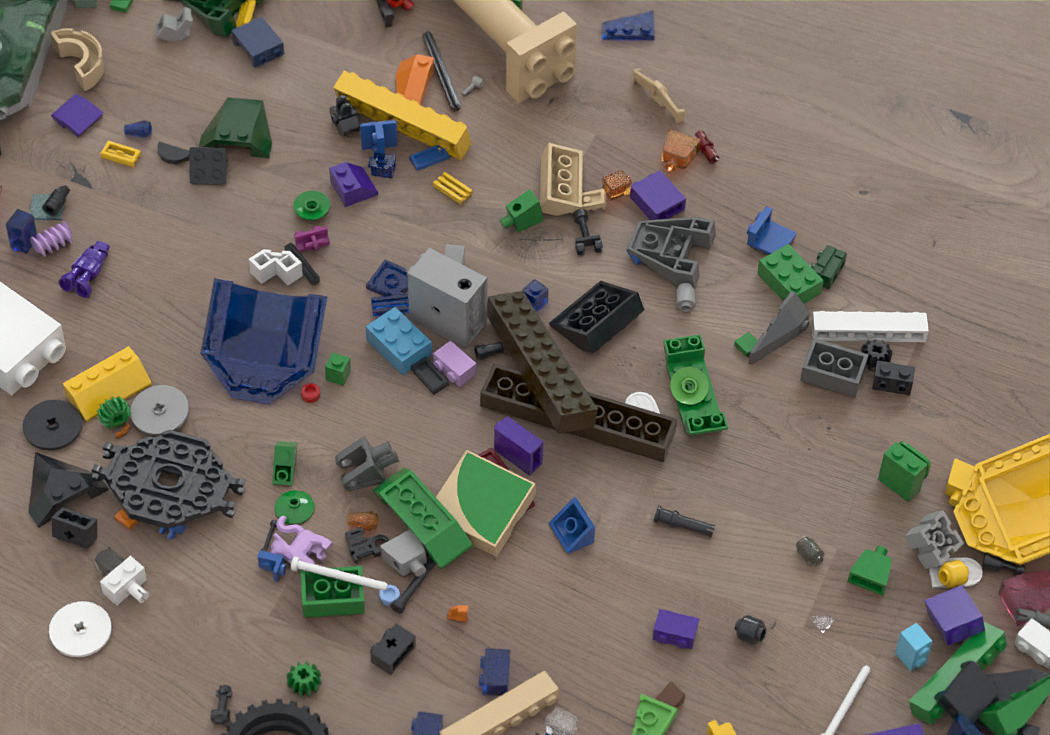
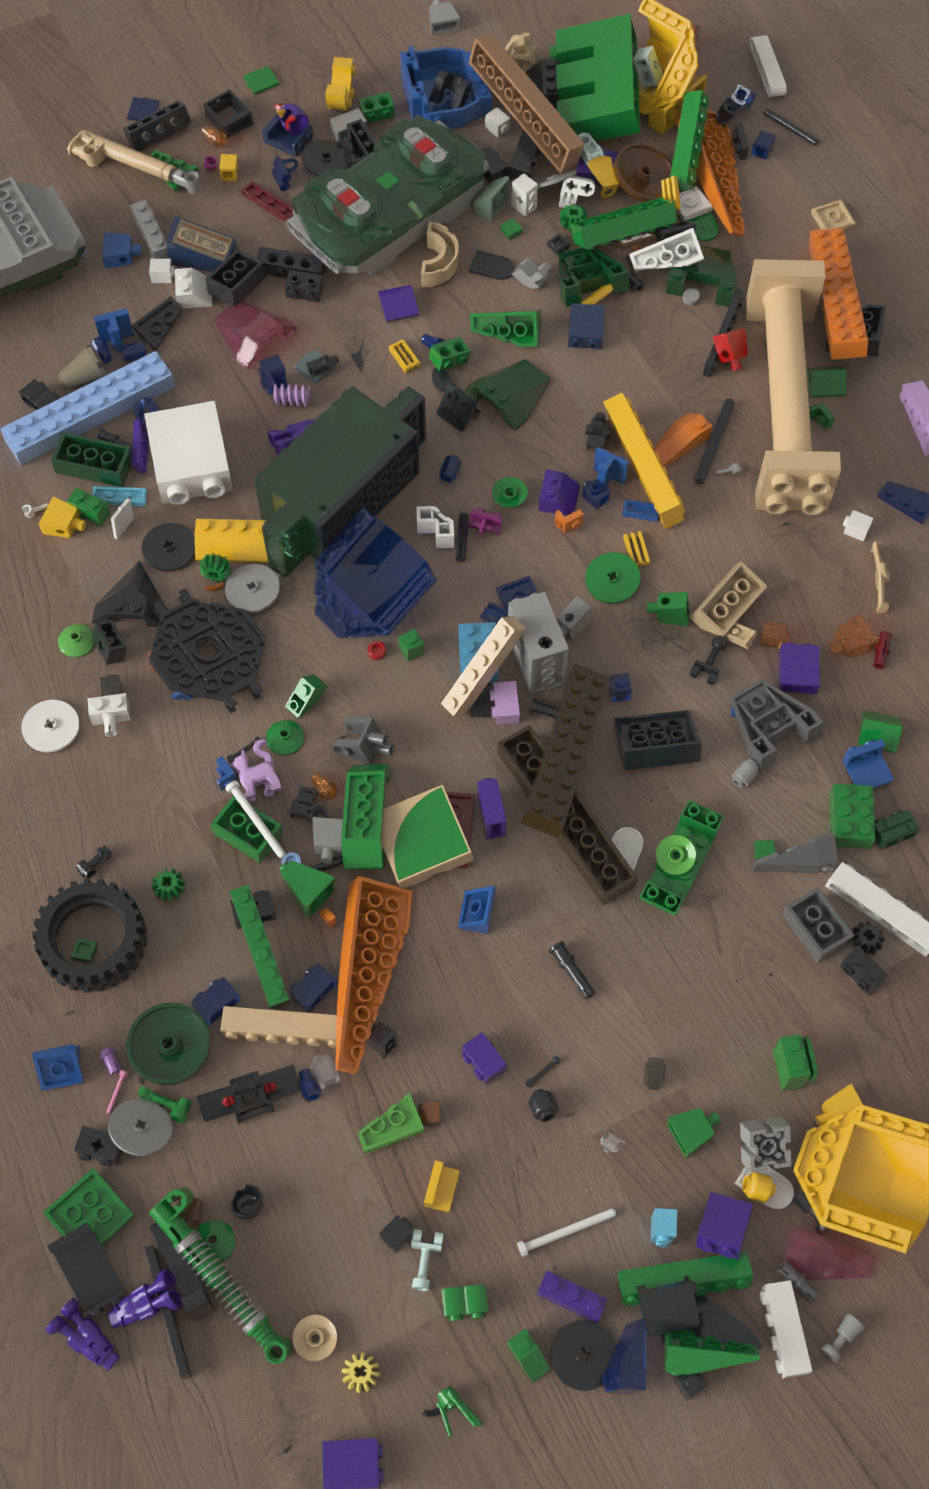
camera: 40 degrees right, 10 degrees up
none -> bright green dish [58,624,95,658]
none -> green brick [229,884,290,1009]
none -> clear green piece [254,386,427,578]
none -> green slope [279,860,336,919]
none -> orange wedge [336,876,413,1074]
none -> black slope [366,1022,398,1059]
none -> green brick [429,336,471,372]
none -> clear blue brick [439,455,462,483]
none -> tan brick [441,616,527,716]
none -> black window [469,250,515,280]
none -> green wedge [470,310,542,347]
none -> black hinge [526,1056,560,1088]
none -> orange bracket [554,509,584,534]
none -> green piece [585,552,640,604]
none -> white brick [843,510,873,542]
none -> green slope [858,711,903,753]

